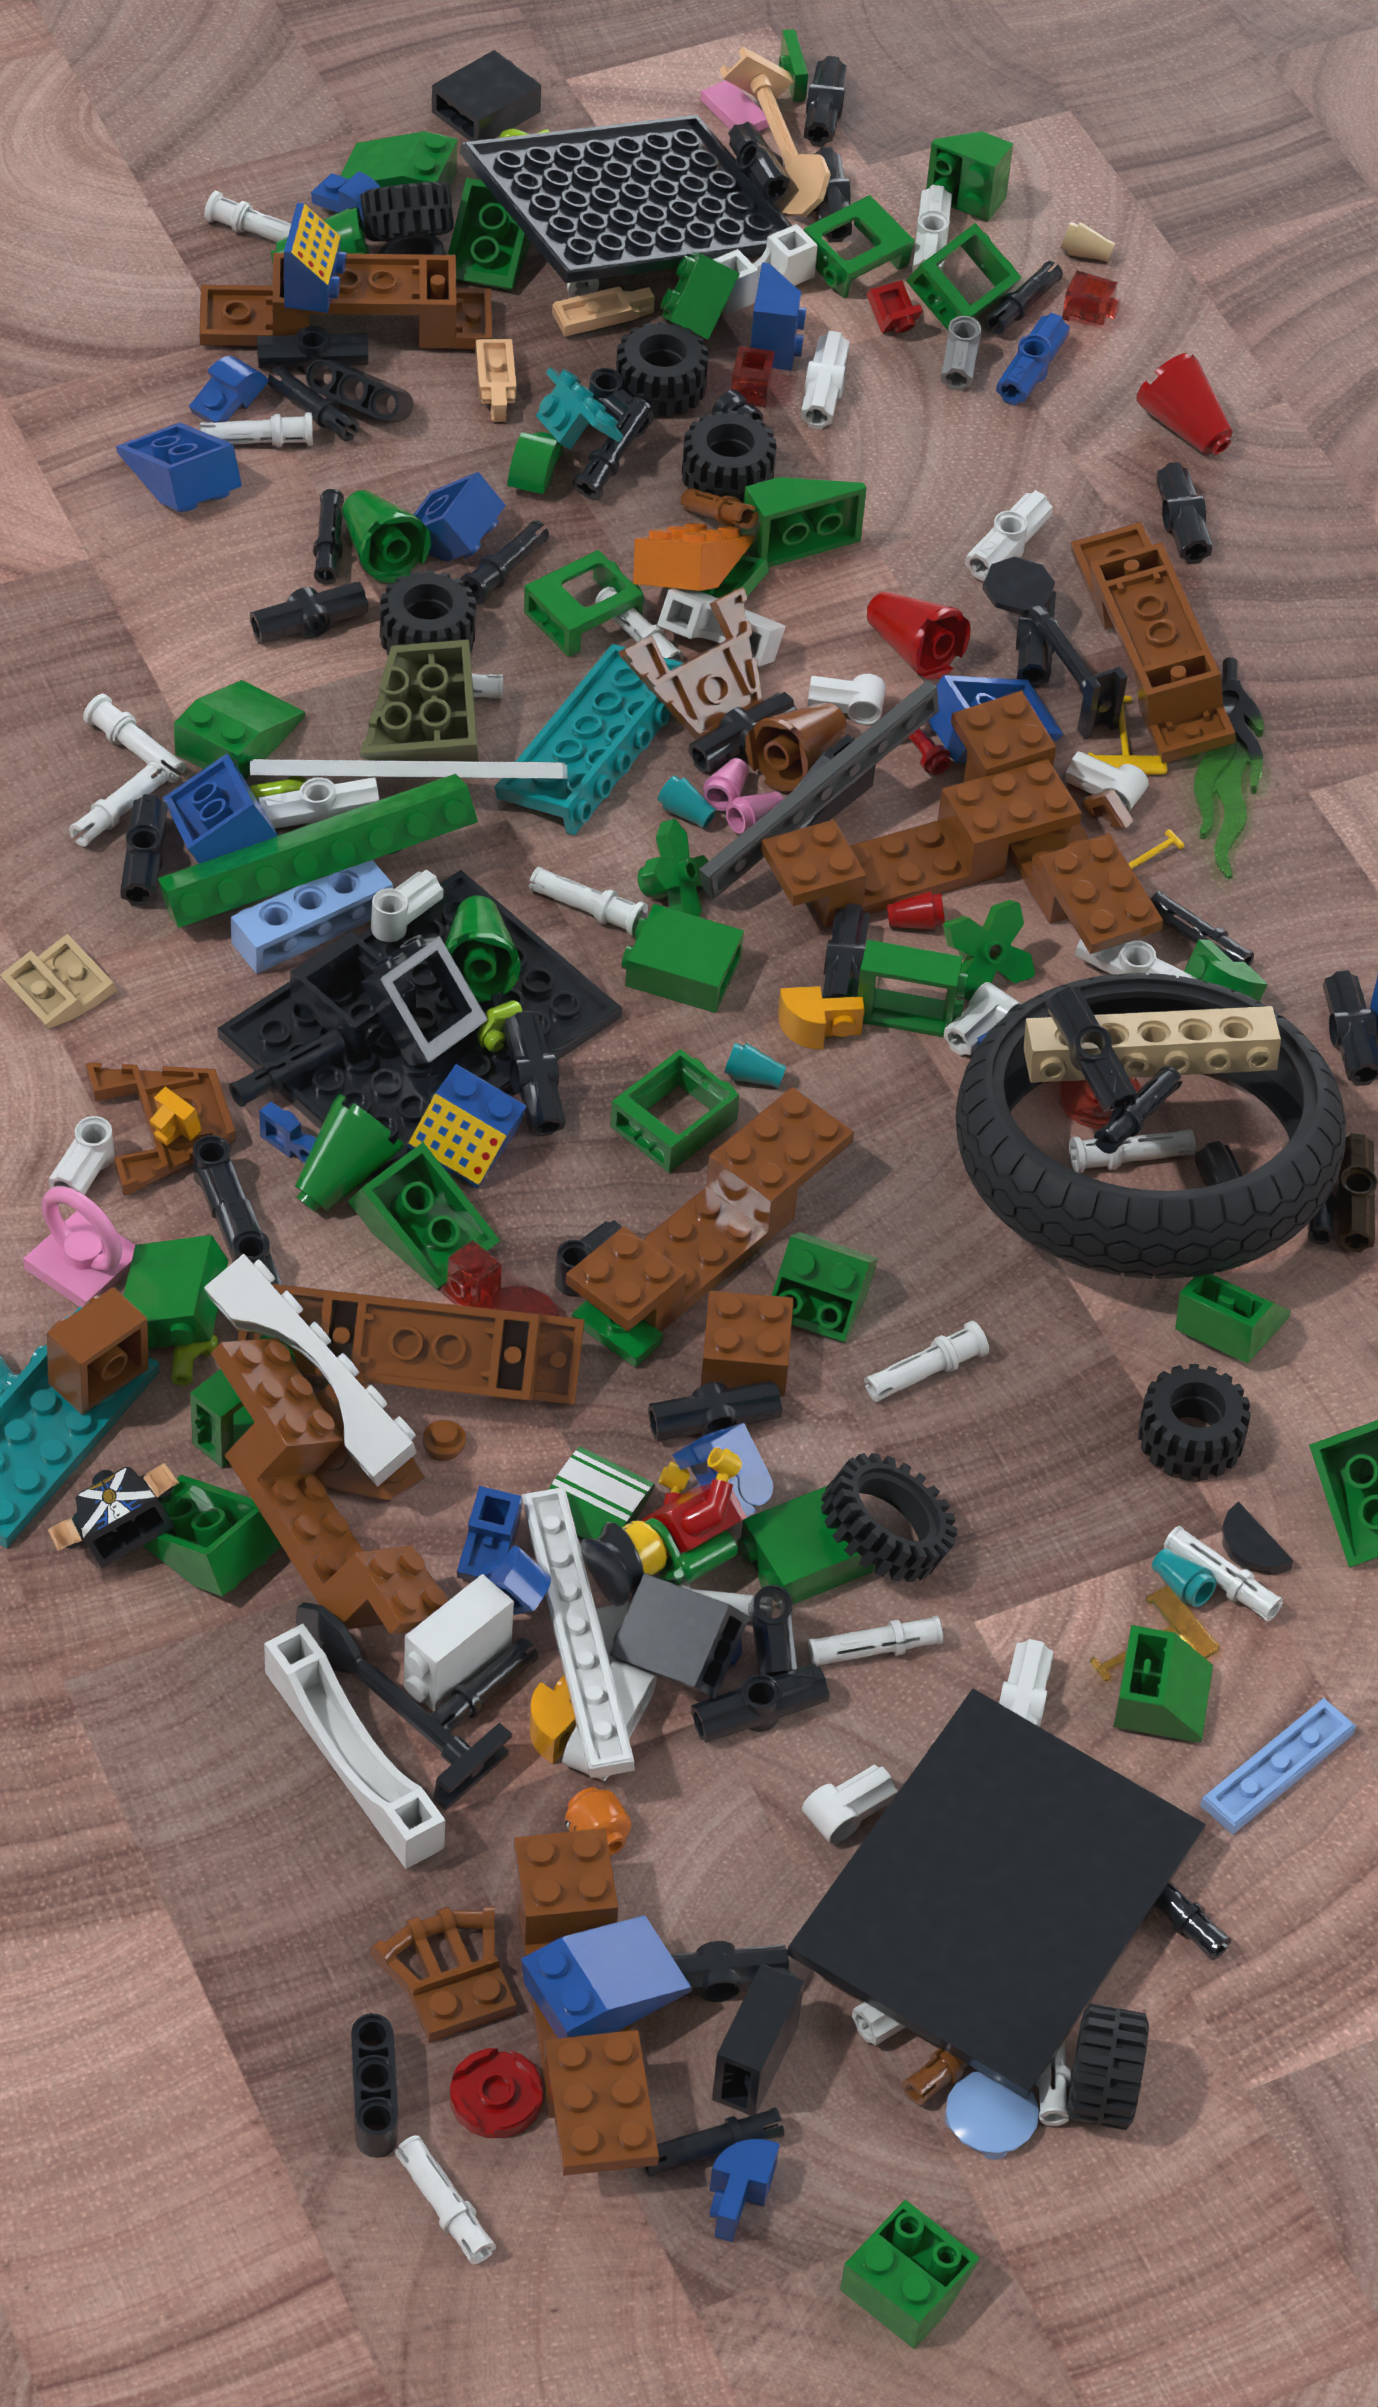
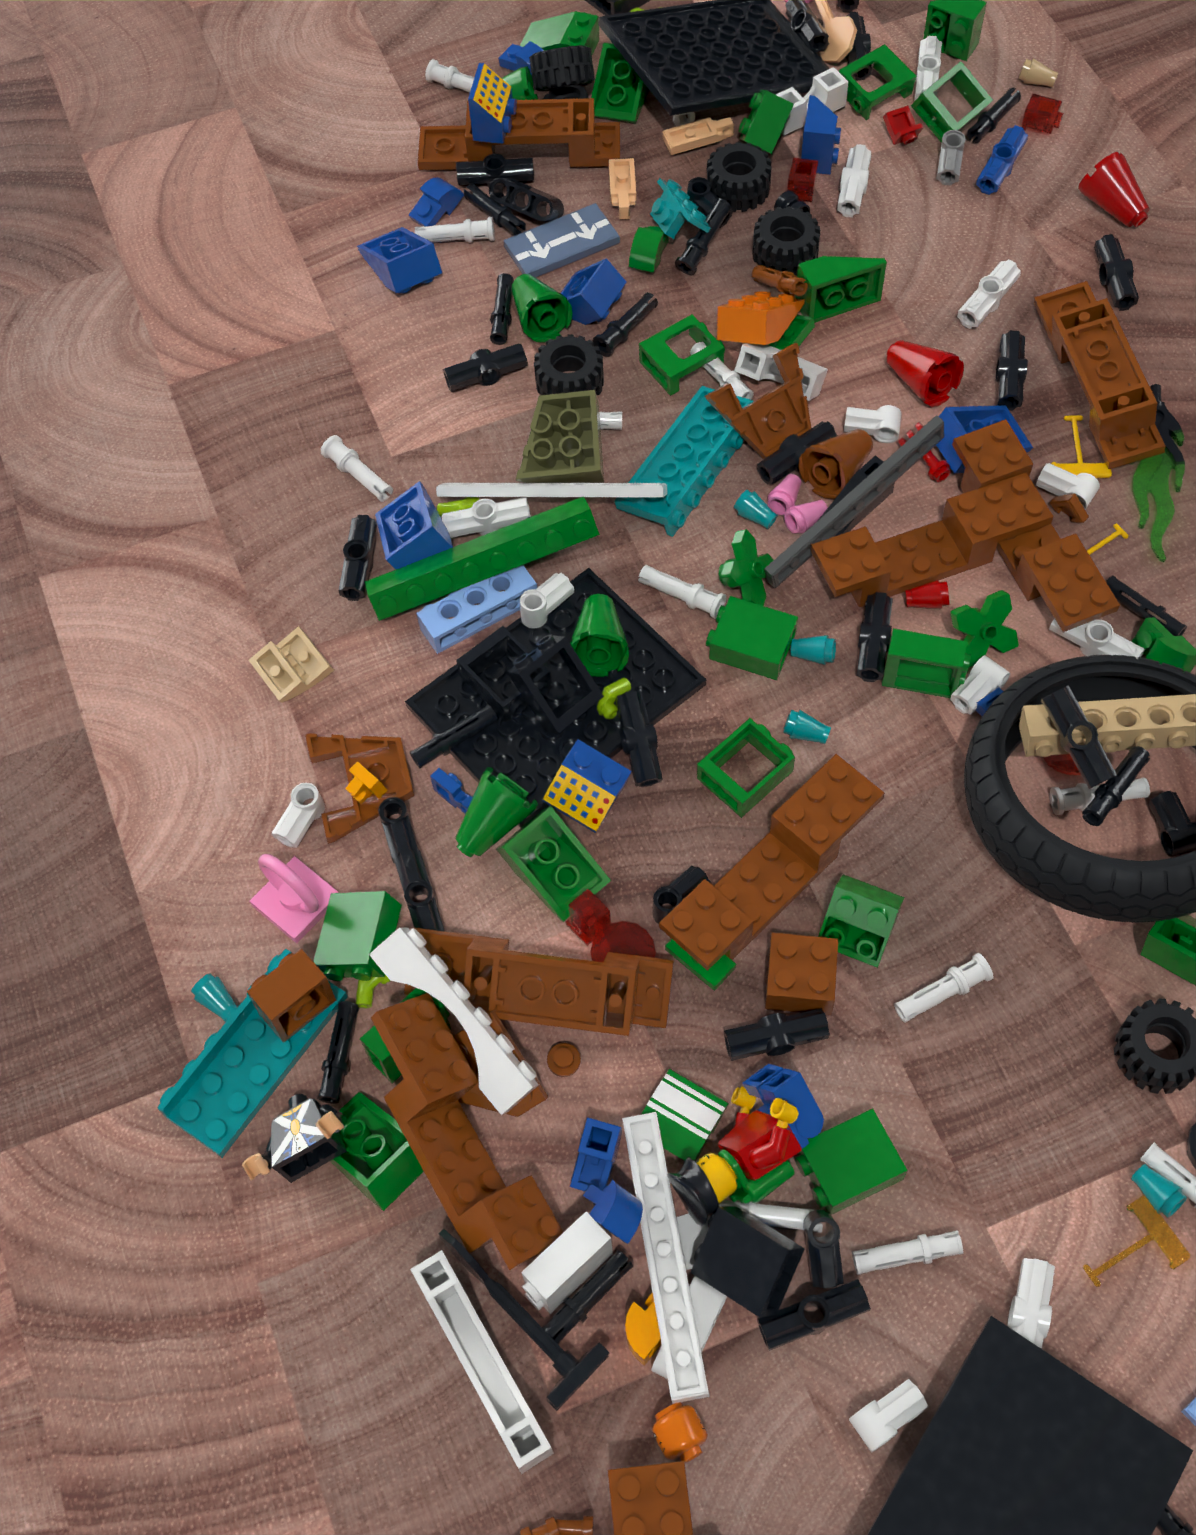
camera: 10 degrees right, 10 degrees up
white pin [69,762,167,847] -> none
green slope [174,680,305,781] -> none
light orange brick [778,986,864,1049] -> none
black tyre [821,1453,957,1582] -> none
black piece [982,556,1128,740] -> none
green slope [1113,1625,1213,1743] -> none
none -> black pin [317,1001,359,1104]
none -> sand blue tile [503,203,620,278]
none -> teal cone [791,635,836,665]

